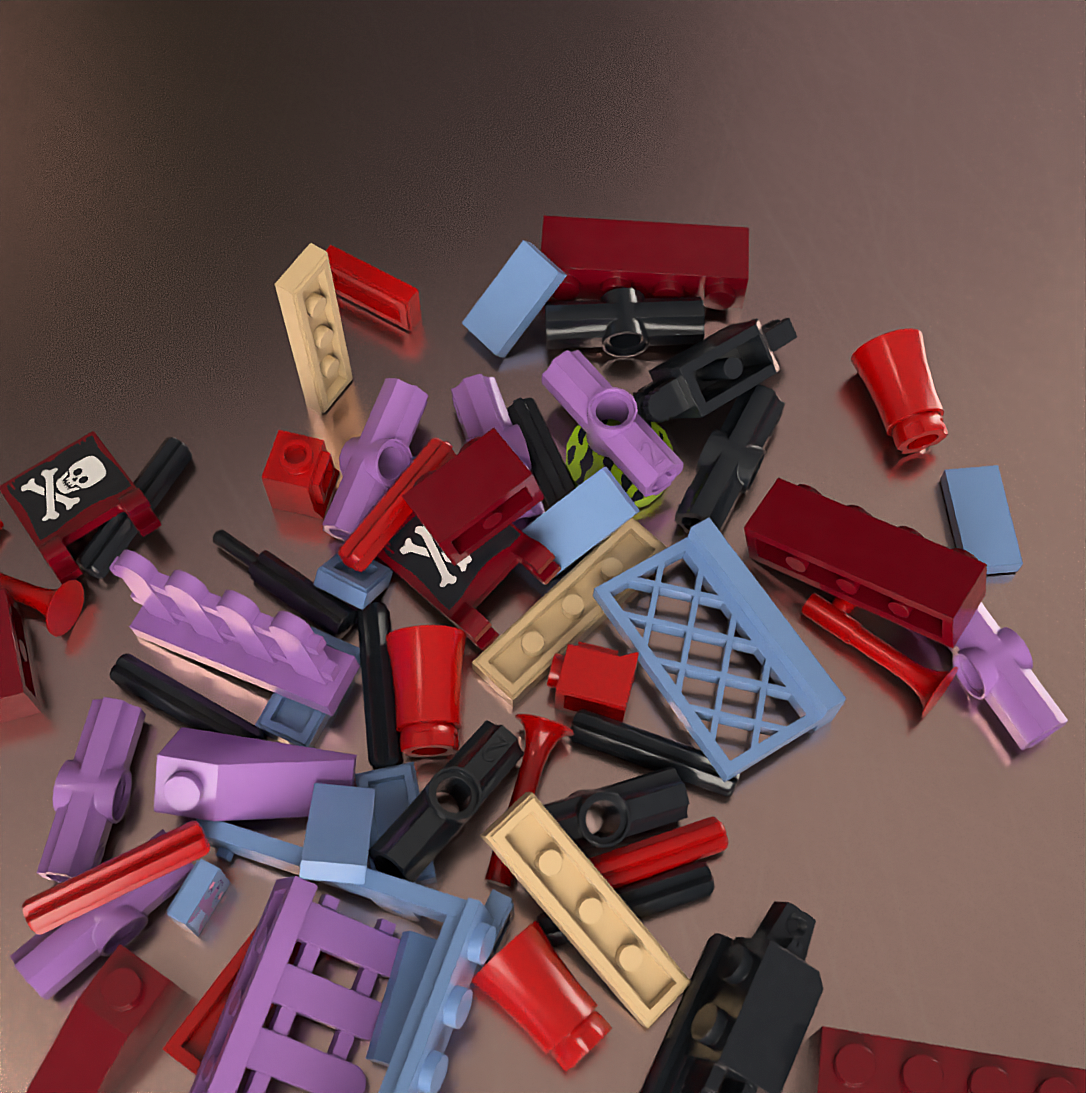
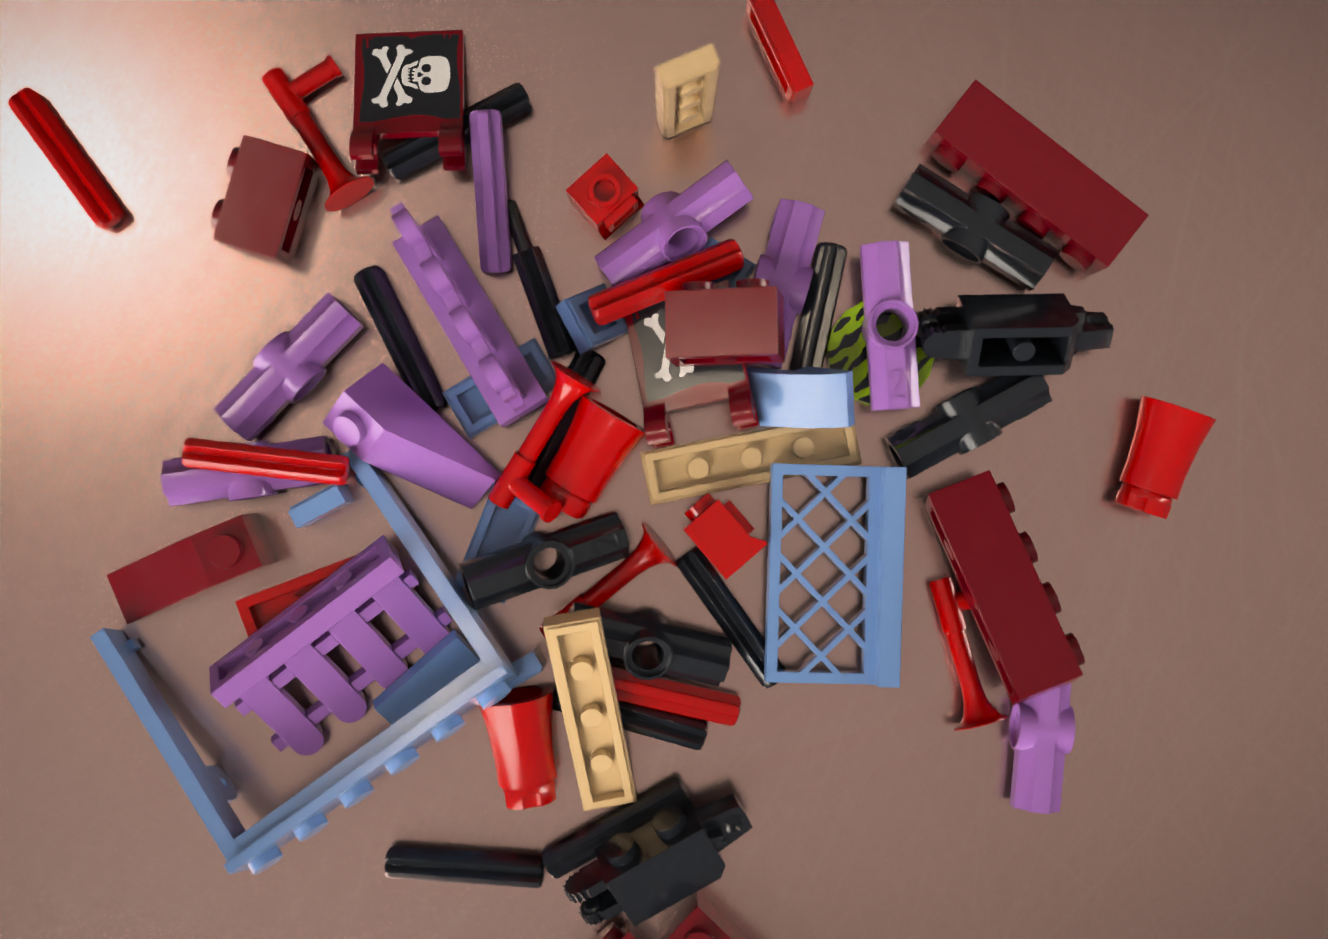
camera: 30 degrees right, 25 degrees up
medium blue tile [299,783,375,884] -> none
medium blue tile [462,240,567,357] -> none
medium blue tile [940,465,1023,574] -> none
none -> medium lavender axle [469,109,512,273]
none -> red piece [488,361,600,523]

